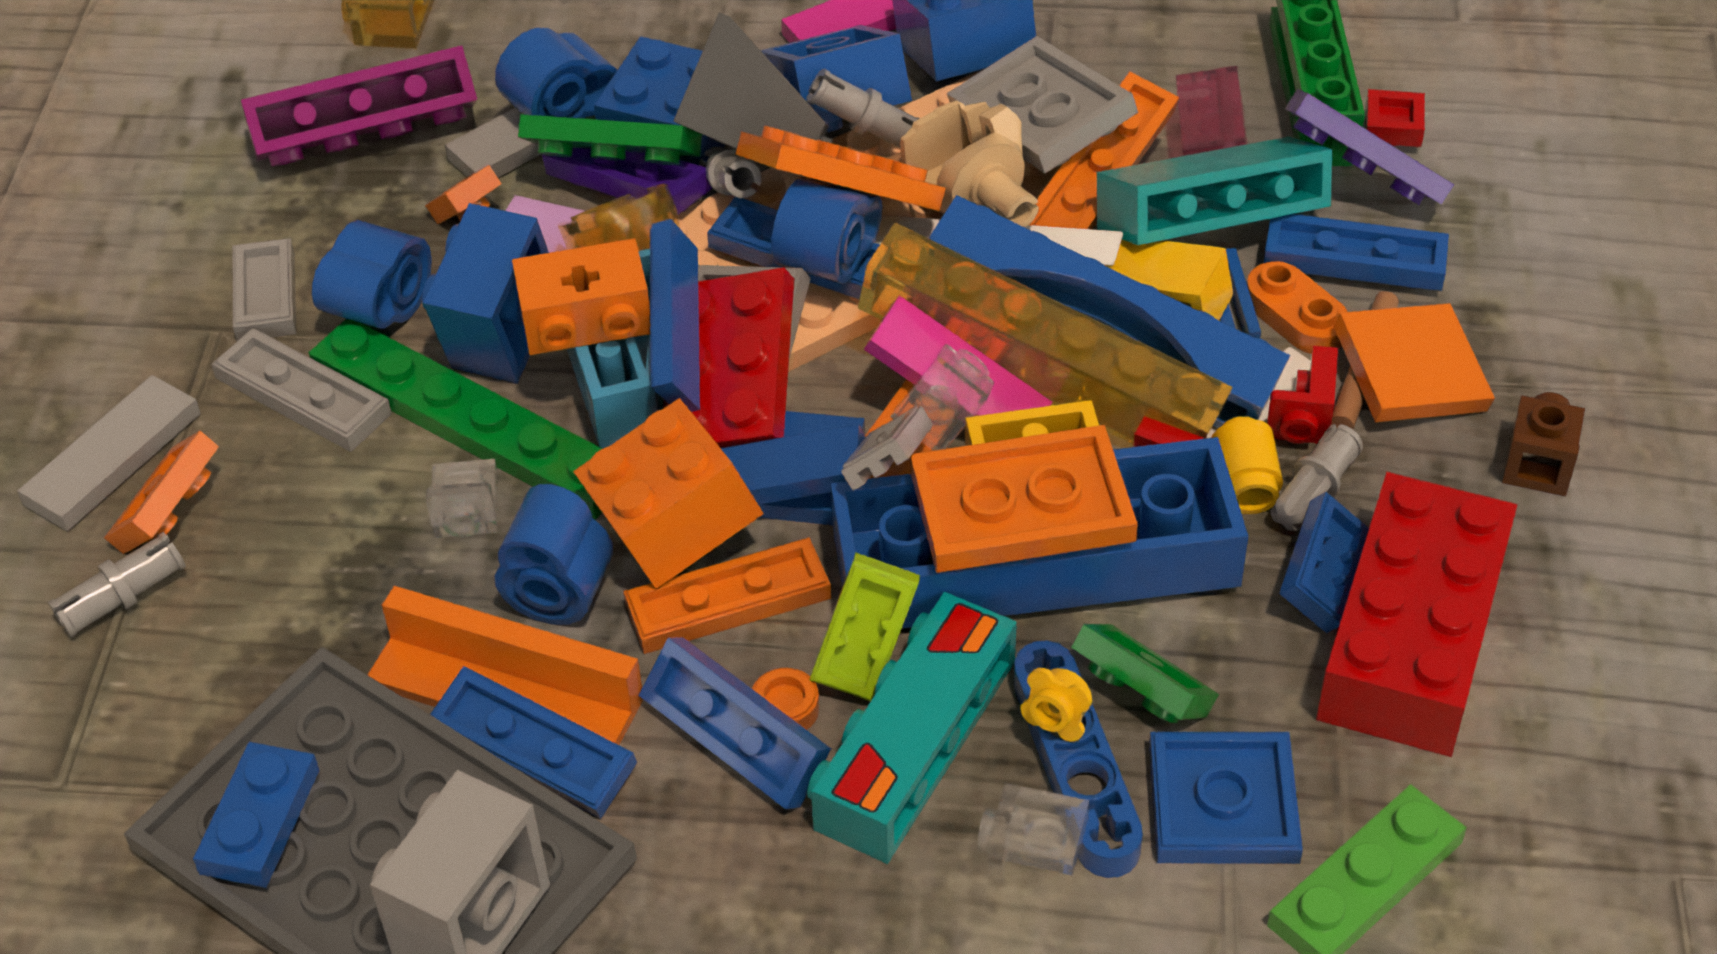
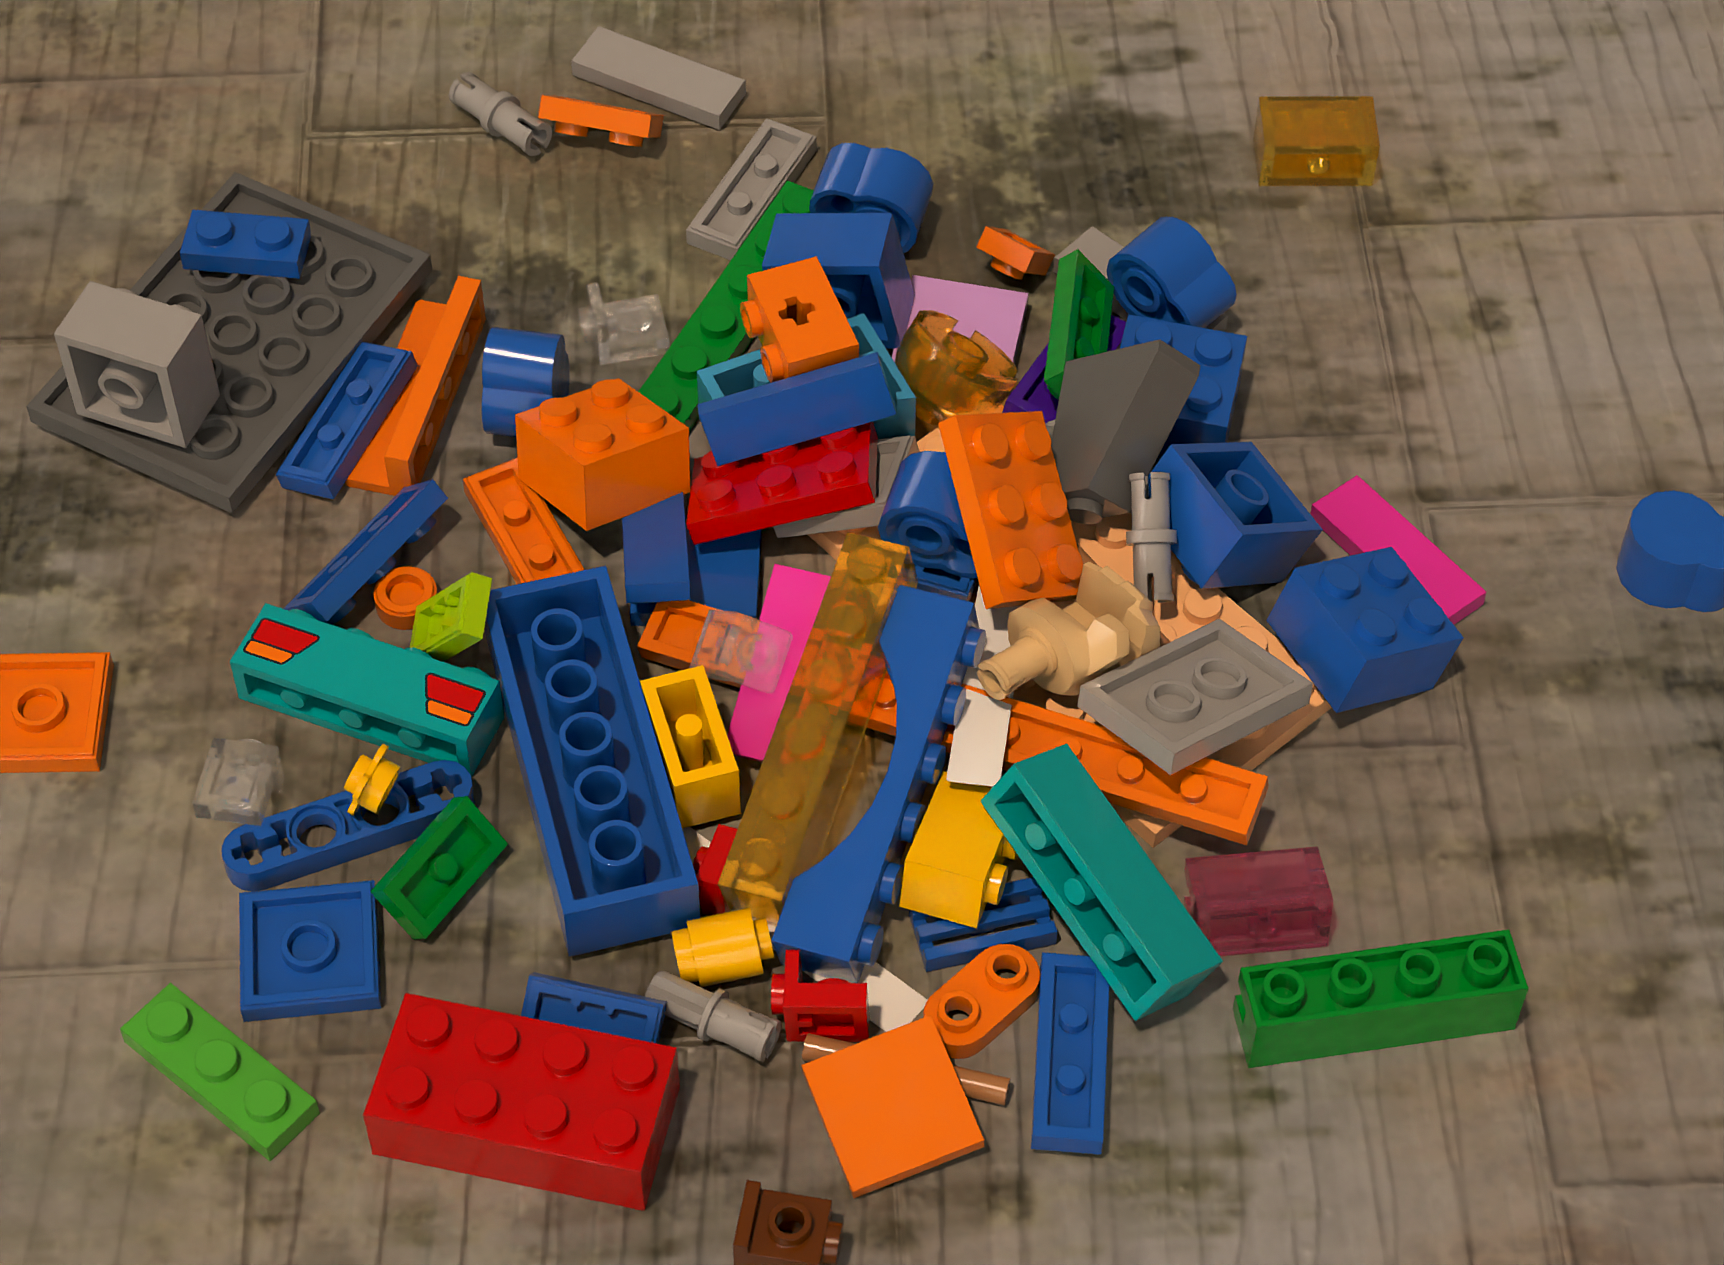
camera: 80 degrees right, 5 degrees up
light grey tile [233,238,297,341] -> none
magenta brick [241,45,478,167] -> none
light grey tile [841,406,933,491] -> none
orange plate [910,425,1138,573] -> none
plate [1285,89,1454,205] -> none
red plate [1365,89,1425,147] -> none

